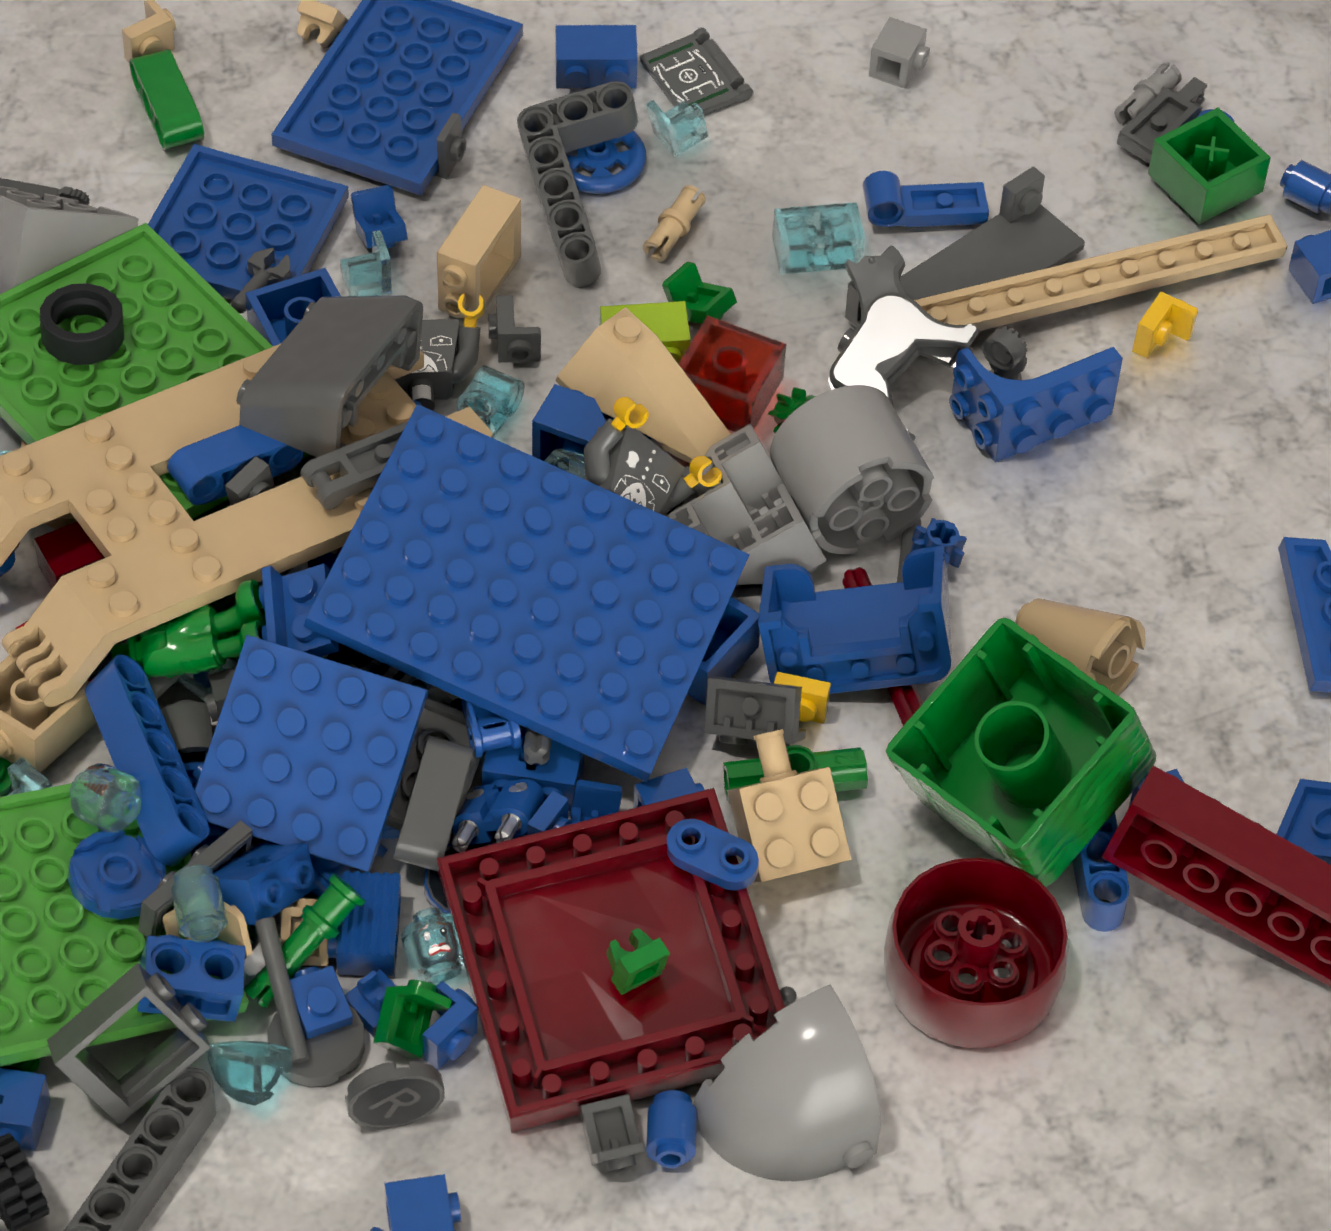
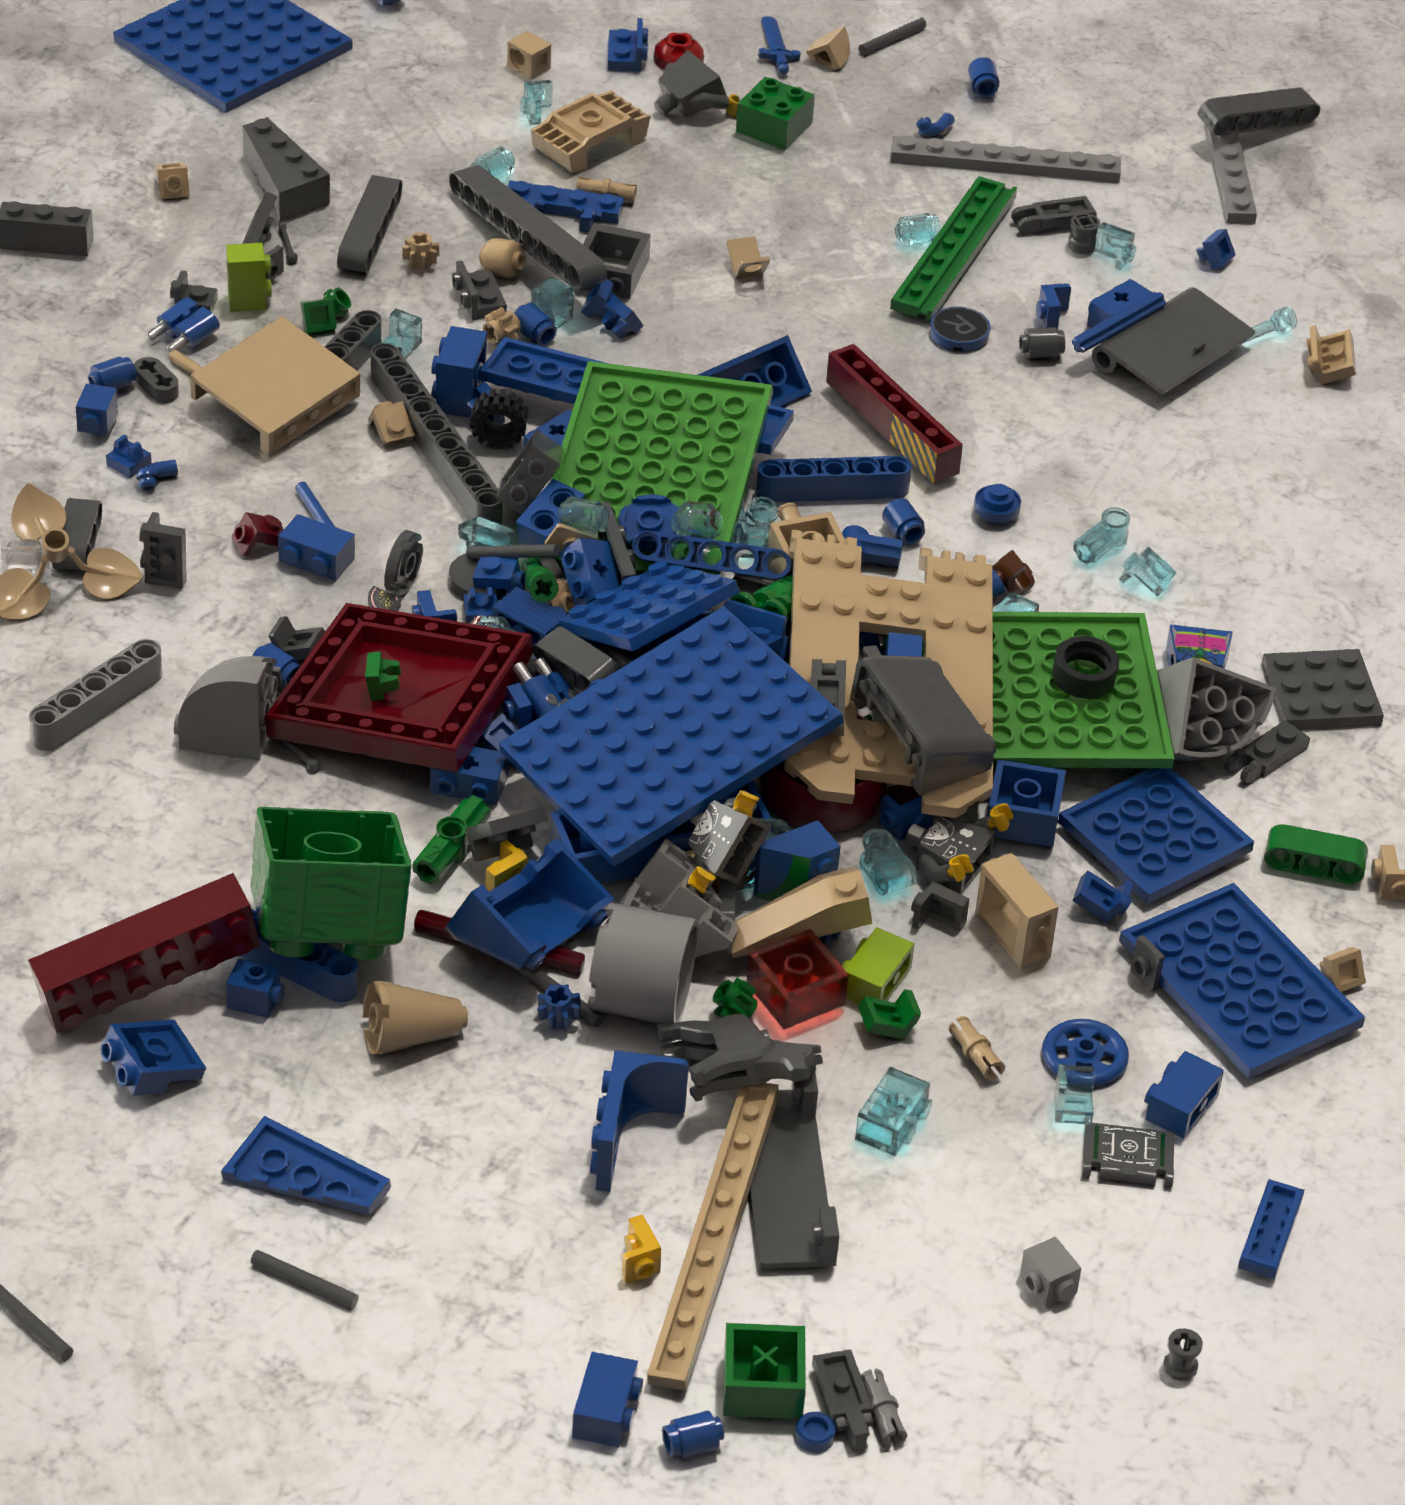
camera: 125 degrees right, 10 degrees down
dark grey bar [231,248,291,314] -> none
clear light blue panel [340,230,392,296] -> none
green bracket [373,980,452,1058] -> none
dark grey beam [517,81,638,287] -> none
blue plate [667,819,759,890] -> none
tan brick [727,729,852,882] -> none
blue plate [863,171,989,227] -> none
dark red wheel [884,858,1069,1048] -> none
dark grey connector [982,326,1028,380] -> none
none -> dark grey tile [368,586,401,611]

